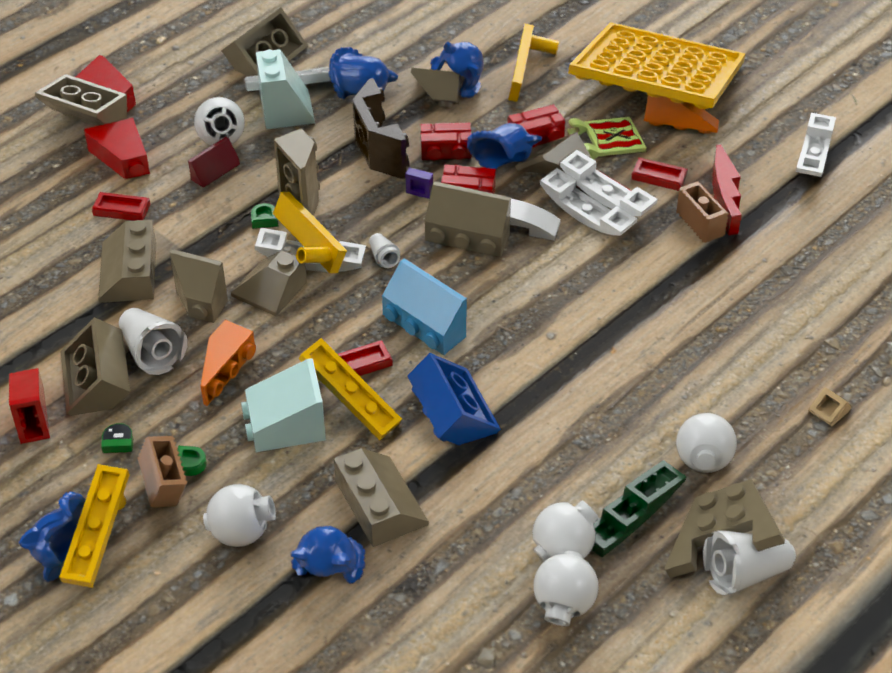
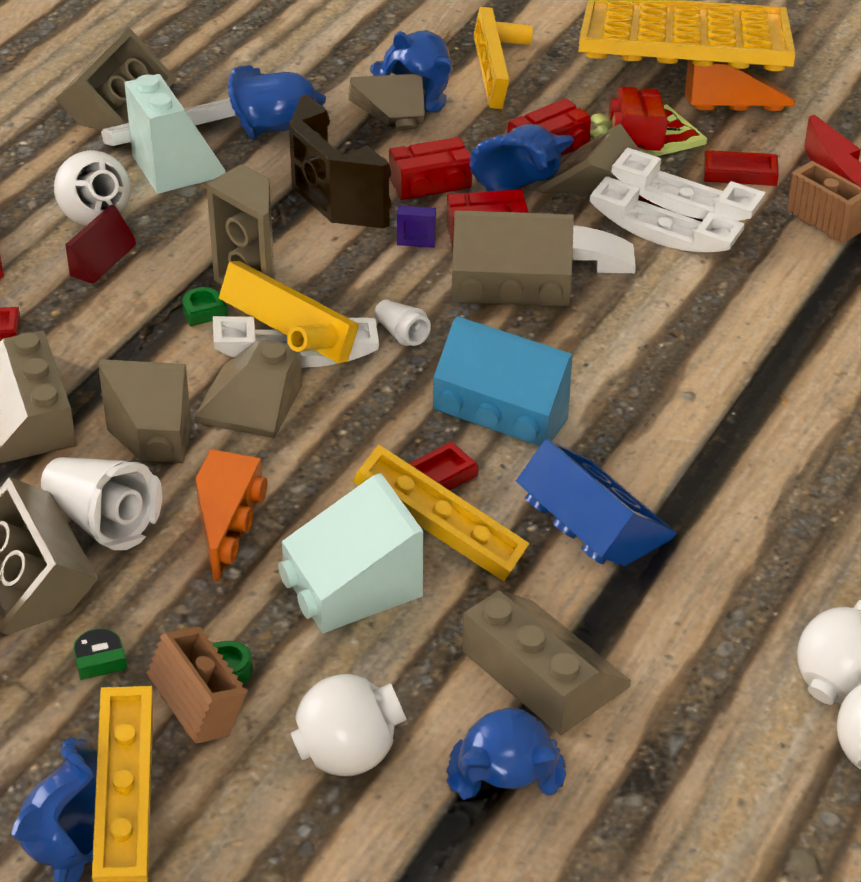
camera: 15 degrees left, 5 degrees down
none -> red brick [609,86,668,151]

